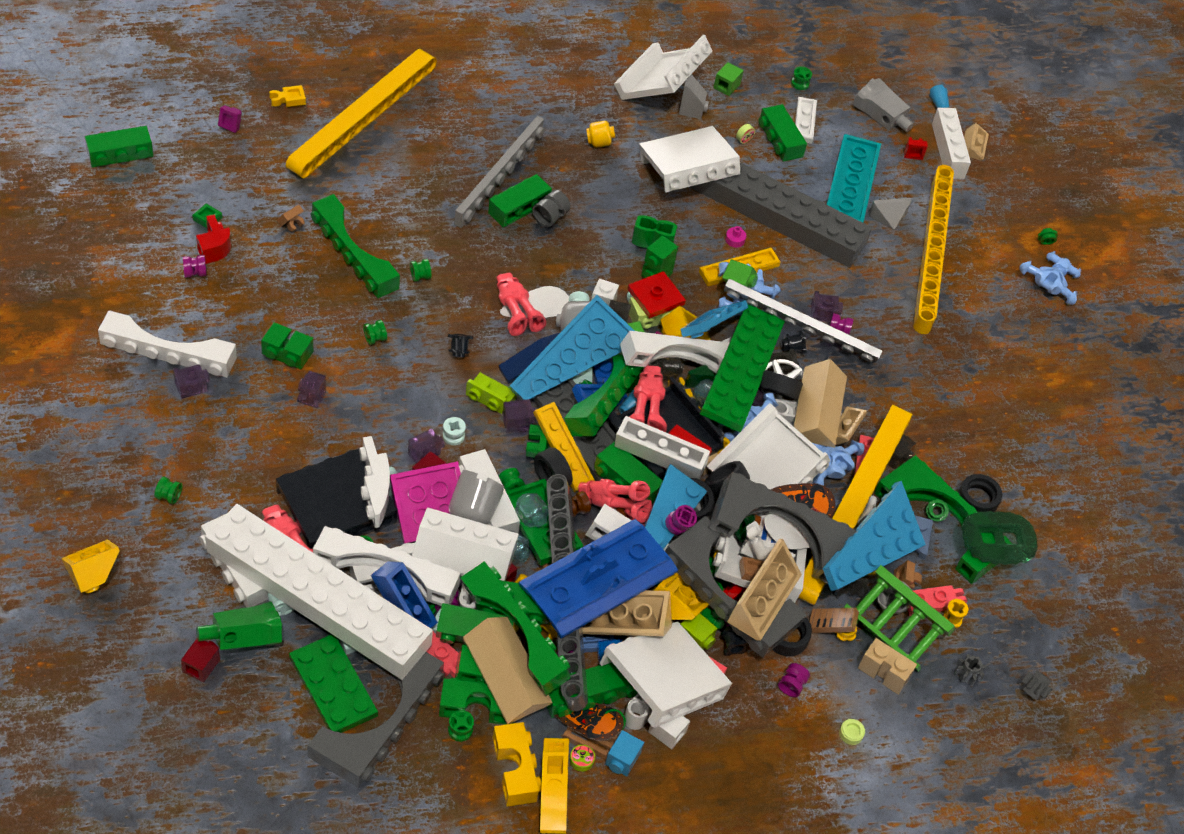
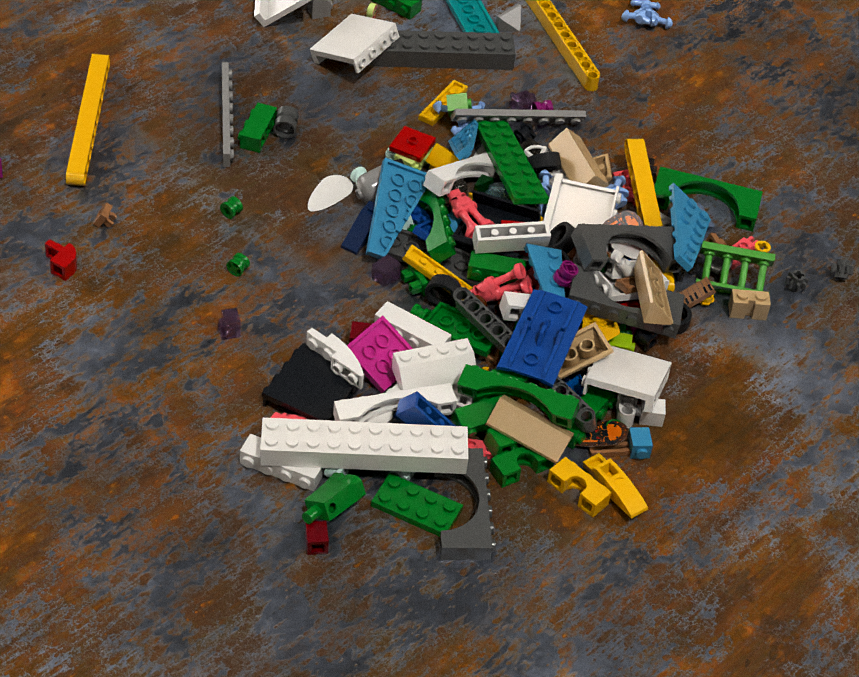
camera: 30 degrees left, 5 degrees down
yellow slope [62,539,119,593] -> none
white arch [98,311,237,377] -> none
green wheel [154,476,183,505] -> none
clear purple brick [173,364,210,399] -> none
magenta wheel [182,255,206,278] -> none
green tile [192,203,223,228] -> none
green piece [261,322,314,370] -> none
yellow plate [269,85,306,107] -> none
green arch [311,194,400,299] -> none
clear purple brick [408,429,445,463] -> none
light aqua wheel [443,417,466,445] -> none
black brick [448,333,474,357] -> none
green wheel [448,710,474,742] -> none
light grey cylinder [449,470,504,524] -> none
lime bracket [466,372,517,415] -> none
coral piece [496,273,546,336] -> none
clear light blue head [515,493,549,528] -> none
tile [569,745,595,772] -> none
yellow head [586,120,615,148] -> none
white brick [592,279,619,309] -> none
green brick [632,215,677,248] -> none
green piece [641,235,679,278] -> none
dark pink tile [725,226,746,248] -> none
magenta wheel [778,663,810,697] -> none
yellowish green tile [839,719,865,745] -> none
green plate [926,500,949,522] -> none
black tyre [958,474,1003,517] -> none
clear green piece [961,511,1038,565] -> none

